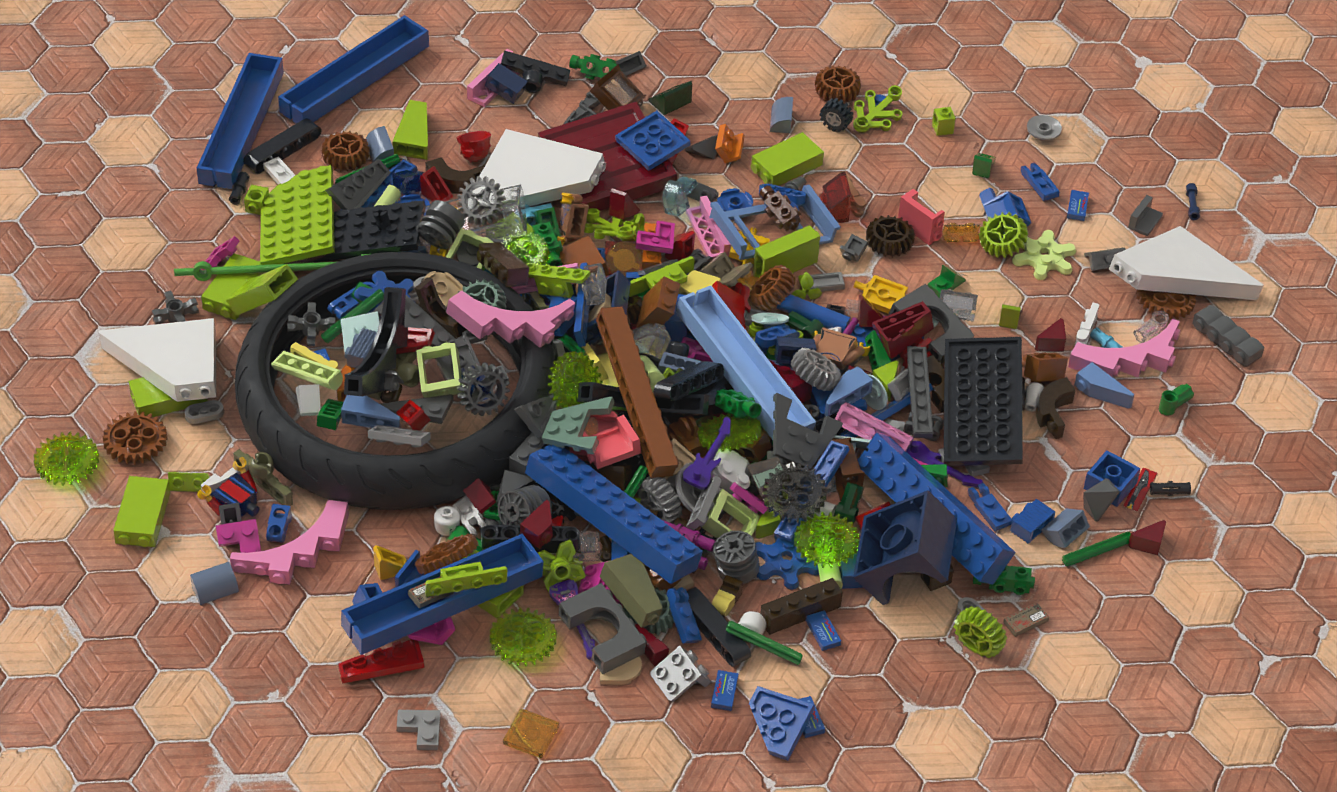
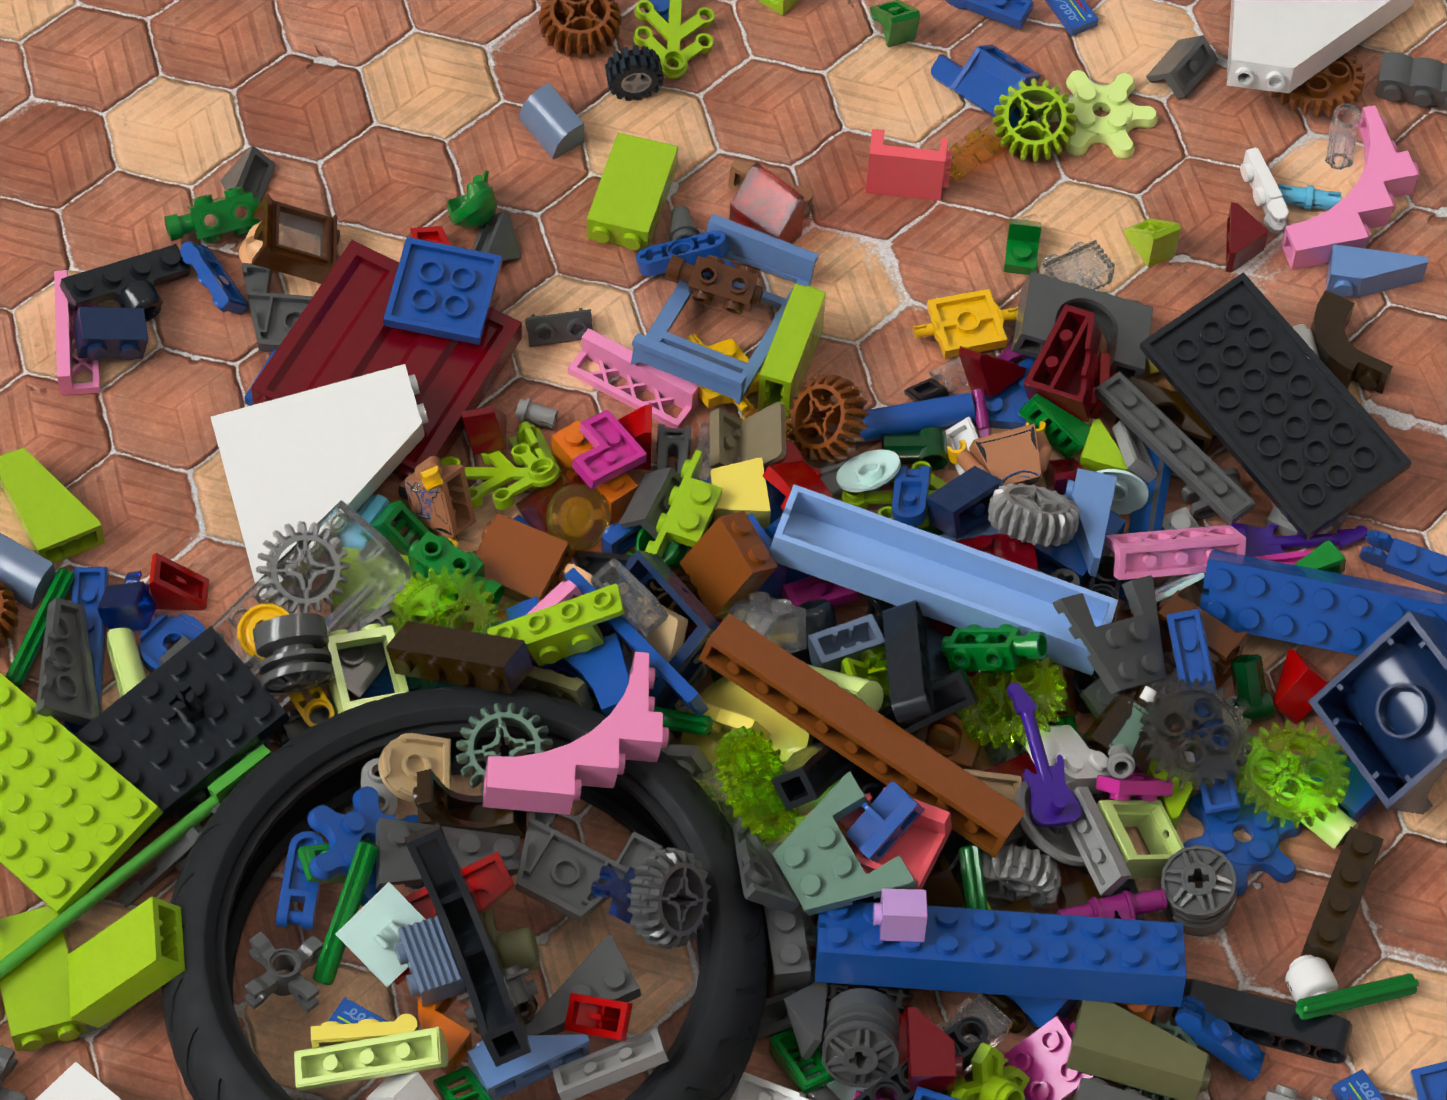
camera: 40 degrees left, 10 degrees up
yellowish green window [416,342,462,398] -> none
dark brown arch [425,157,485,194] -> none
red helmet [456,131,491,163] -> none
dark red slope [463,478,496,514] -> none
dark green slope [648,81,692,115] -> none
clear light blue brick [662,176,697,216] -> none
leg [711,575,743,616] -> none
orange bracket [715,124,745,164] -> none
blue plate [717,188,753,220] -> none
lime plant [791,272,822,299] -> none
blue tile [805,610,841,651] -> none
light grey tile [810,272,845,292] -> none
dark grey bracket [839,234,868,262] -> none
dark brown gear [866,215,915,258] -> none
dark orange brick [1022,352,1068,384] -> none
none -> blue hinge [180,241,249,315]
none -> green hat [446,170,497,229]
none -> light grey pin [515,398,559,430]
none -> blue panel [846,782,925,863]
none -> lavender brick [873,888,927,942]
none -> light grey pin [1107,744,1135,779]

